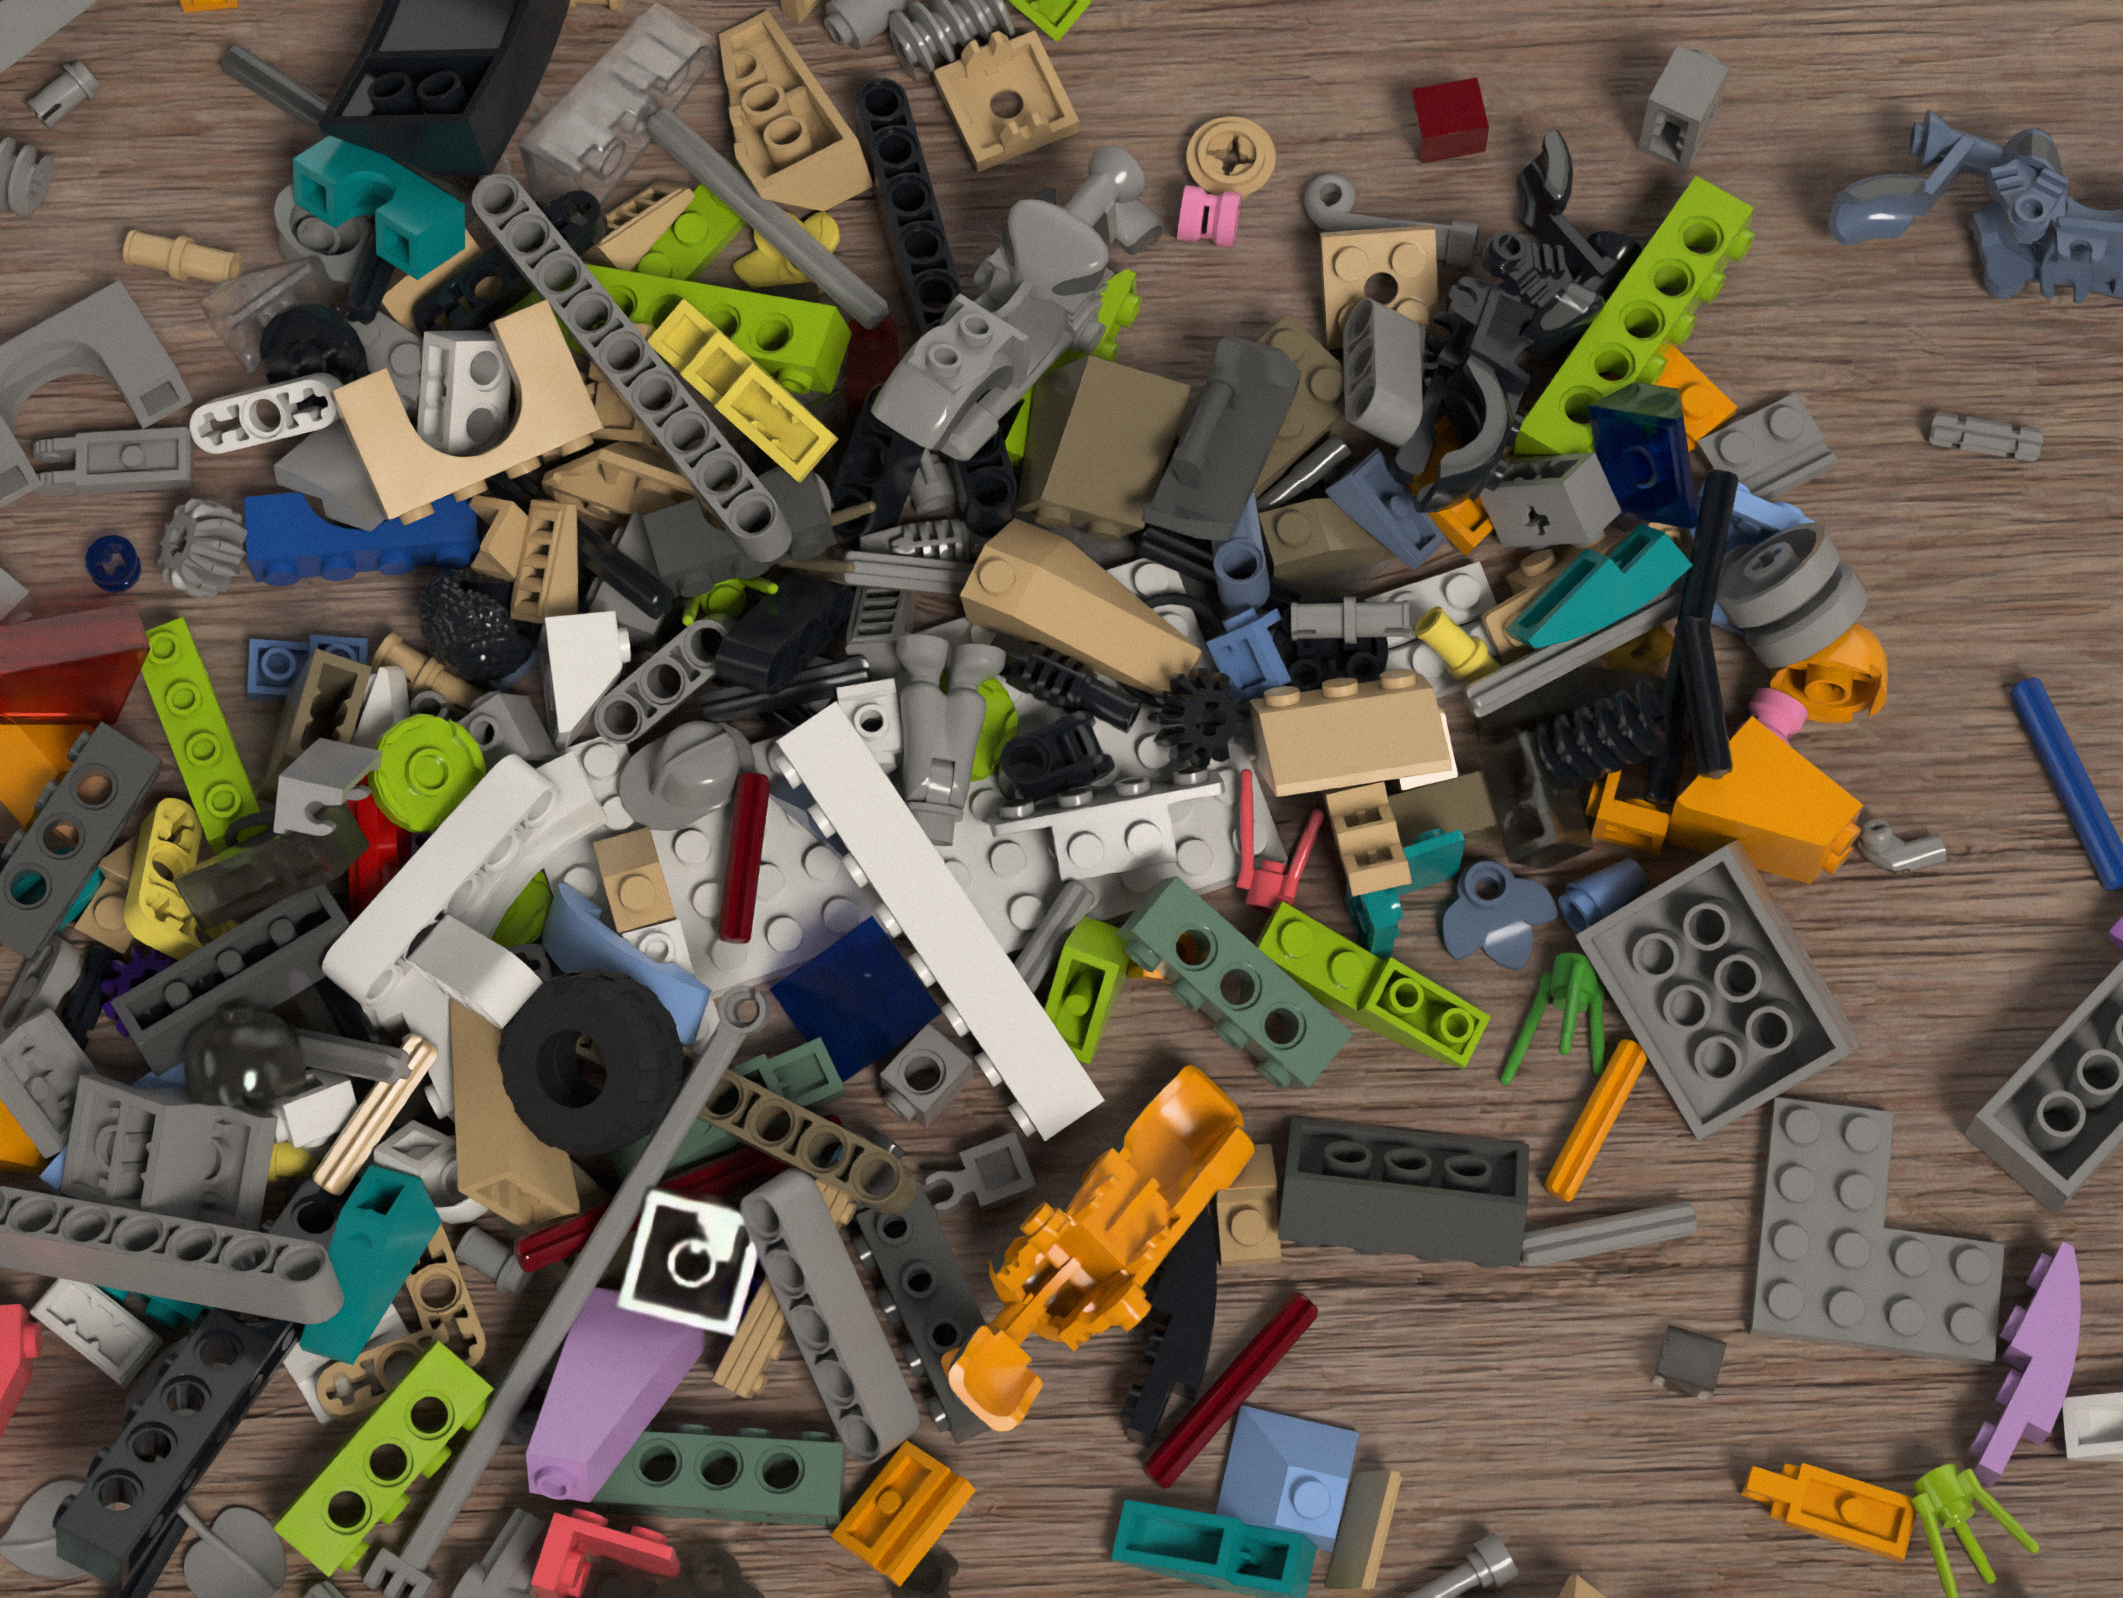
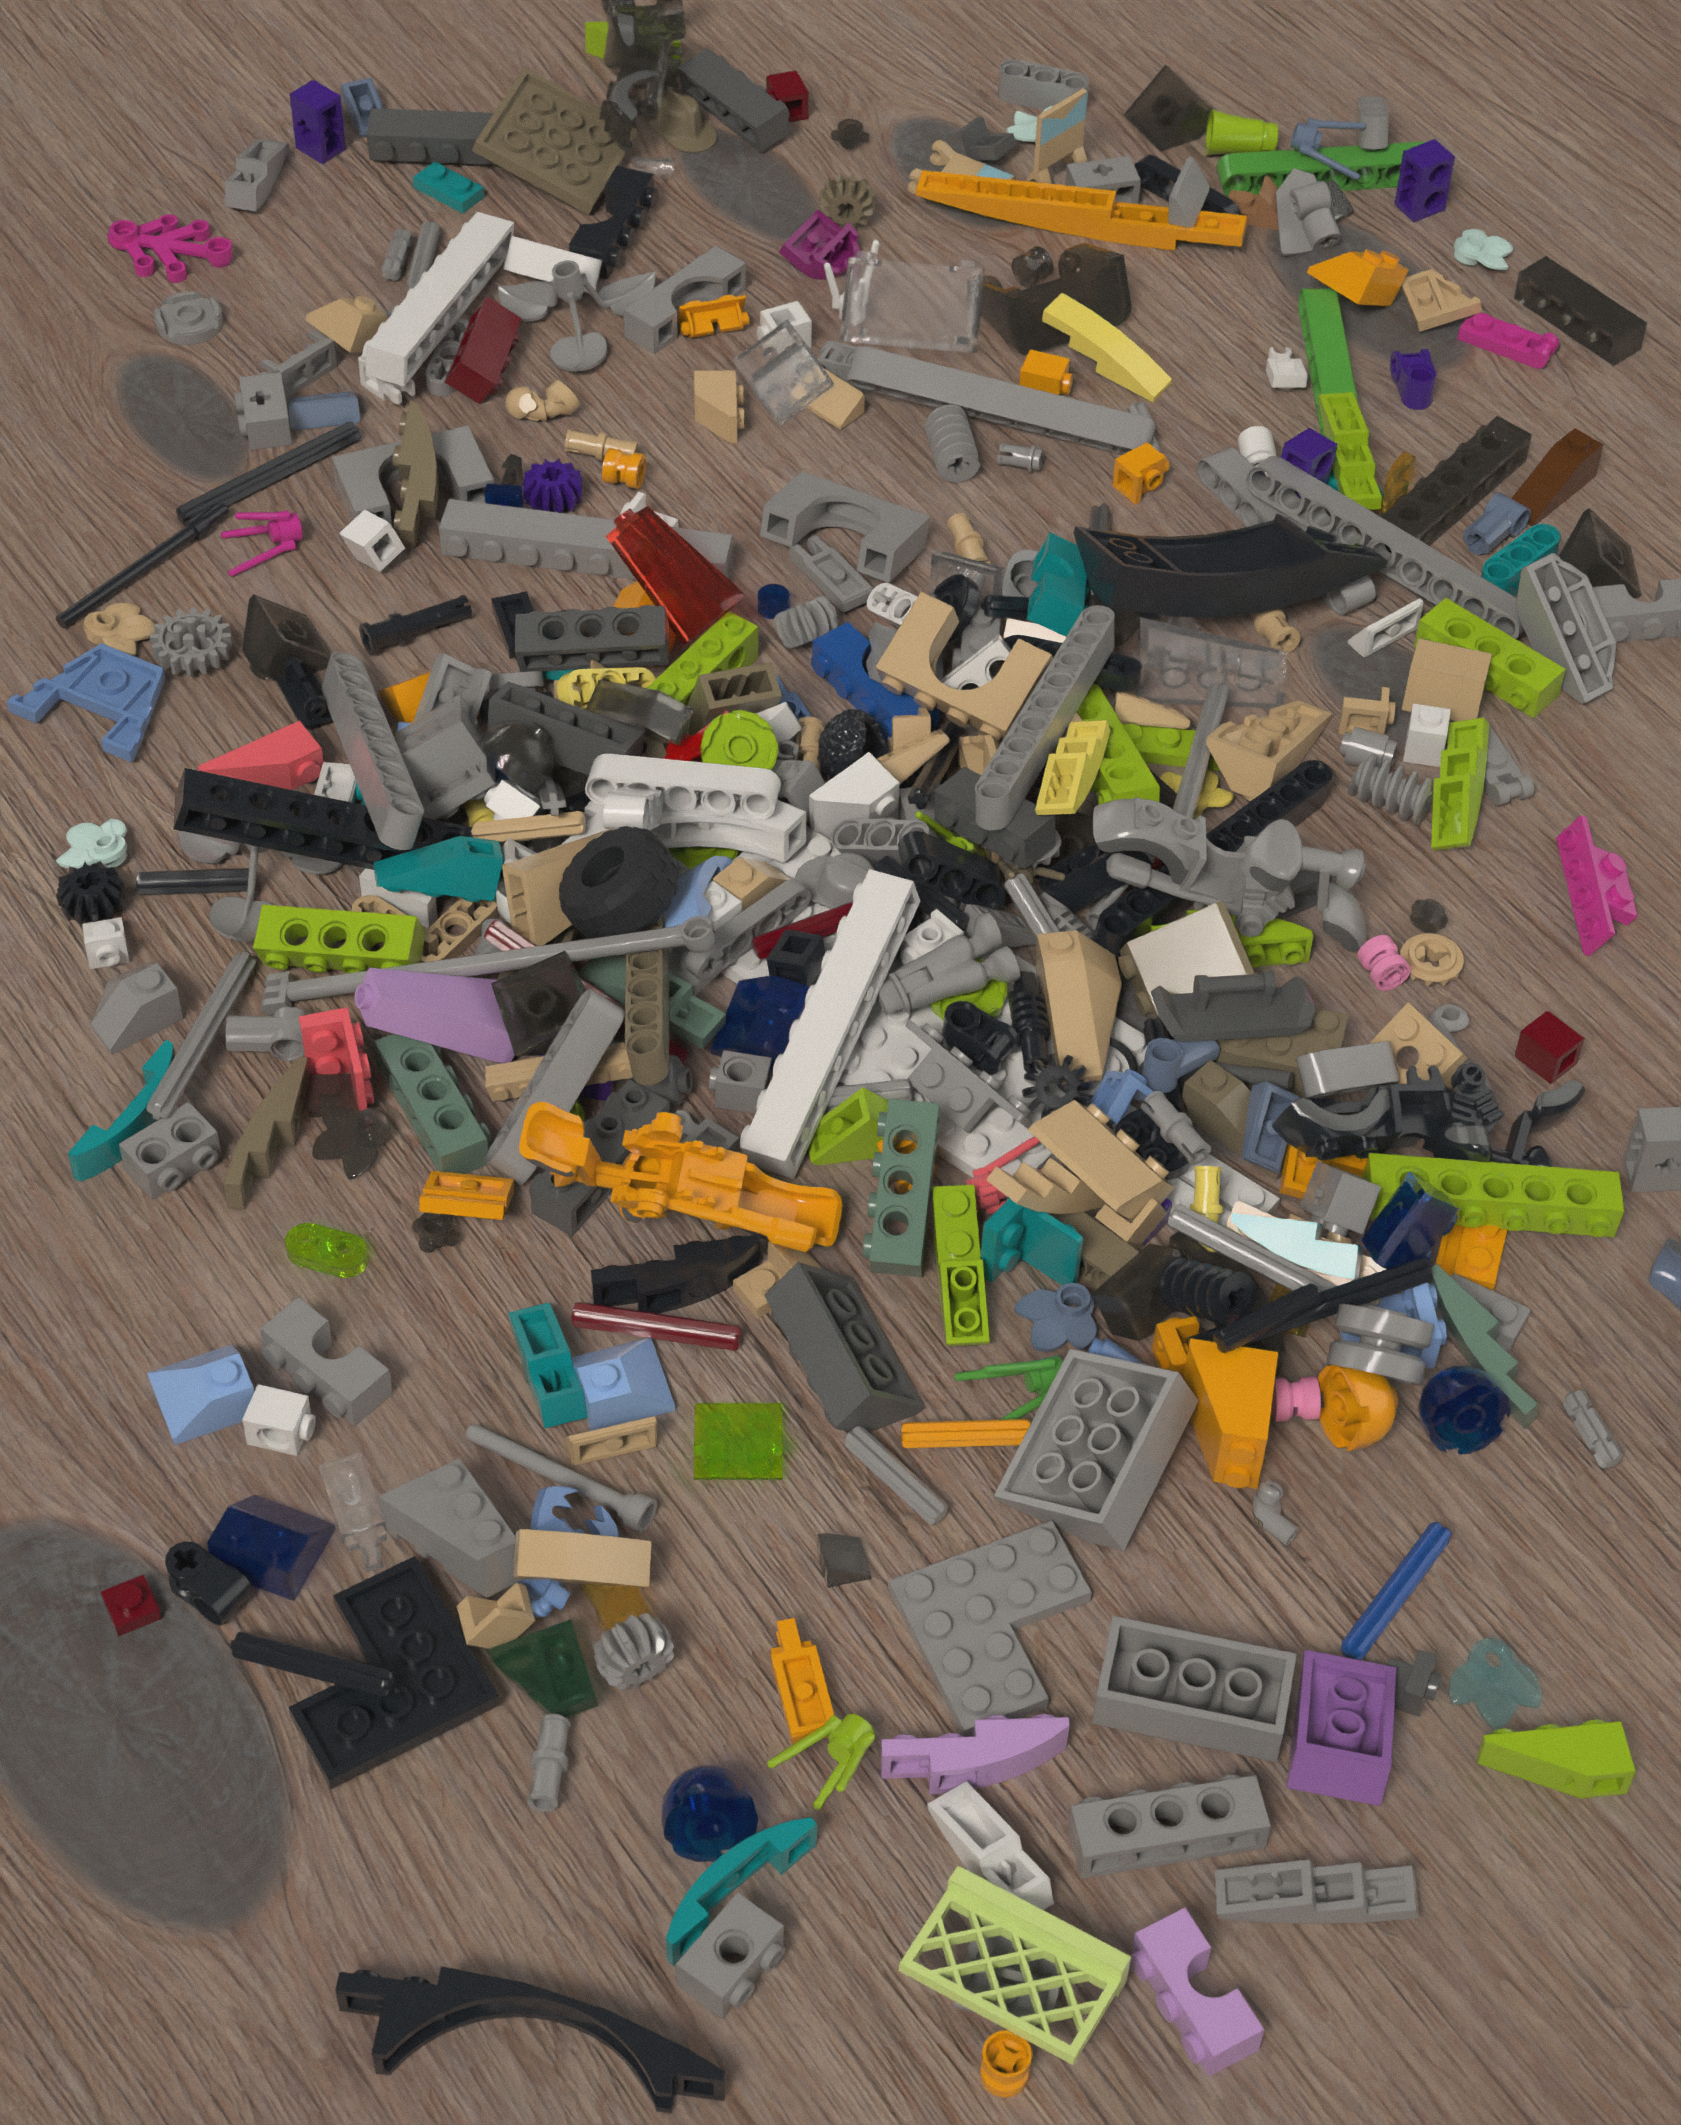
camera: 55 degrees right, 20 degrees down
light grey hinge [273,738,382,836] -> none
tan piece [933,30,1080,173] -> none
none -> light grey beam [684,879,811,981]
none -> clear neon green hinge [694,1403,783,1480]
none -> black brick [766,929,825,996]
none -> clear smoke plate [1409,899,1448,934]
none -> clear blue cylinder [1418,1365,1511,1455]
none -> sand green slope [1430,1264,1538,1430]

